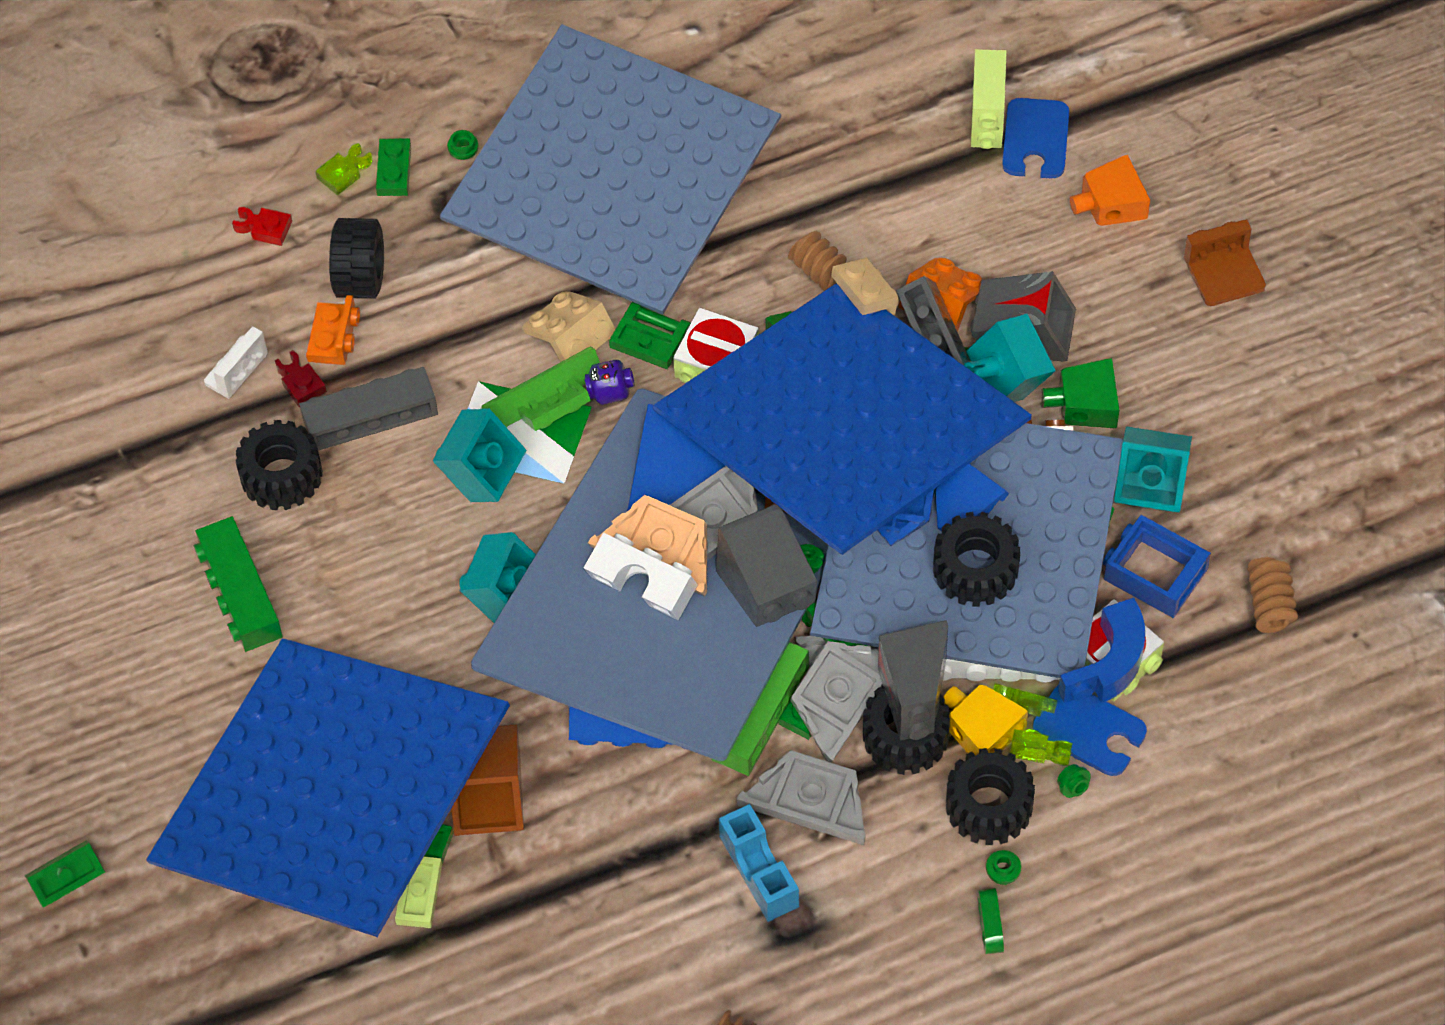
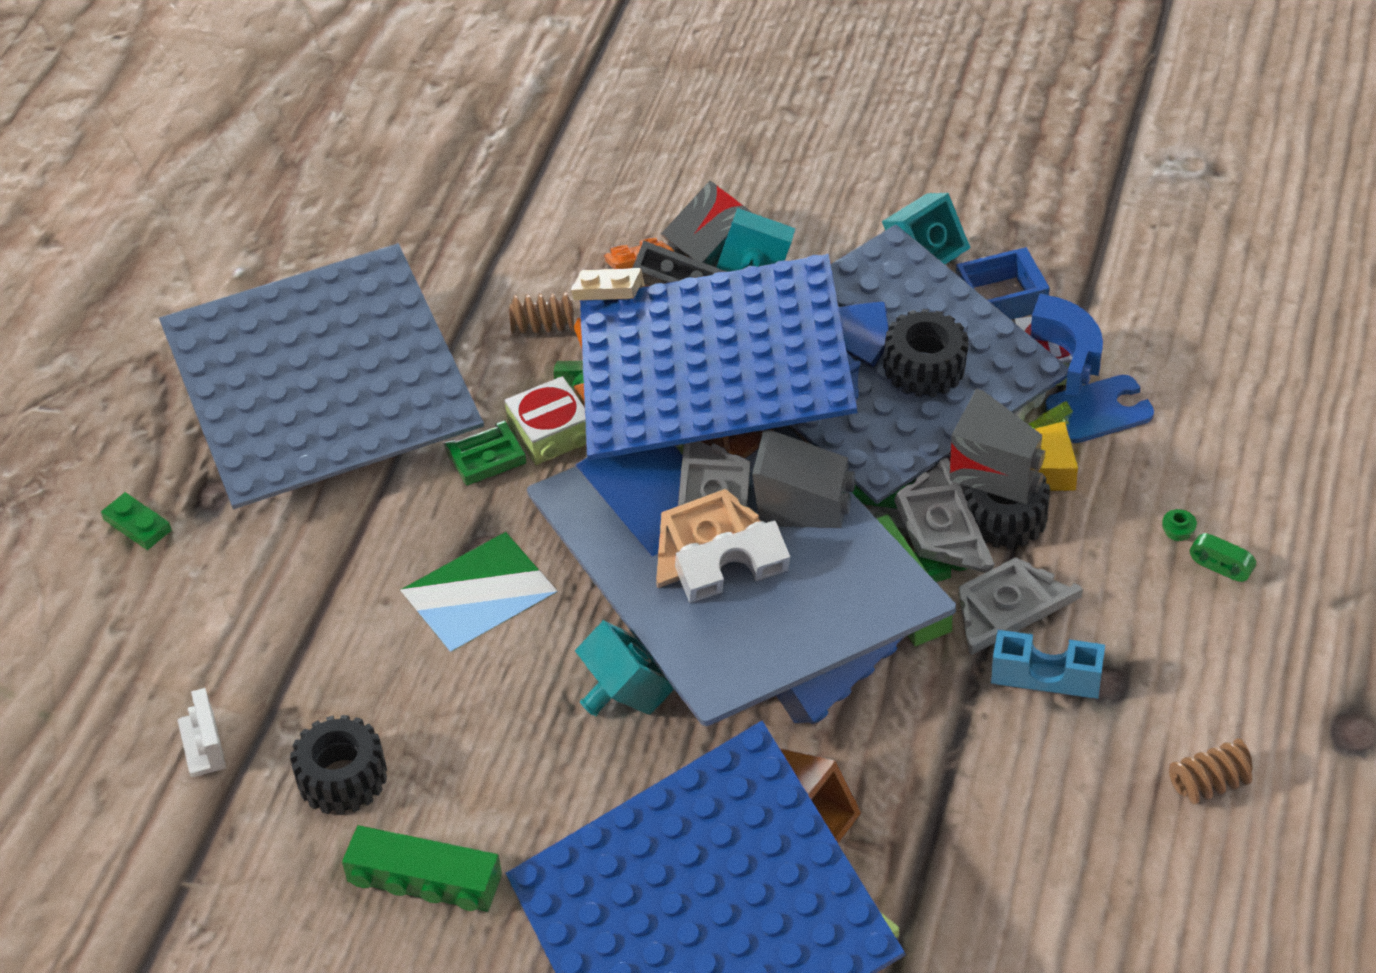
camera: 50 degrees left, 10 degrees down
red plate [232,207,292,246] -> none
dark red plate [275,350,327,407] -> none
dark grey brick [299,367,438,451] -> none
orange bracket [306,295,360,365] -> none
clear neon green plate [315,143,373,196] -> none
black tyre [329,218,384,299] -> none
teal brick [433,408,527,502] -> none
green plate [447,130,479,160] -> none
bright green bracket [482,346,600,431] -> none
tan bracket [522,291,615,362] -> none
dark purple head [585,359,635,405] -> none
black tyre [946,748,1035,845] -> none
yellowish green window [971,49,1006,149] -> none
blue piece [1002,98,1069,179] -> none
clear neon green plate [1011,729,1072,766] -> none
green torso [1042,358,1120,428] -> none
green plate [1057,764,1091,798] -> none
orange torso [1070,154,1150,226] -> none
dark orange bracket [1184,219,1266,306] -> none
medium nougat piece [1247,557,1298,633] -> none

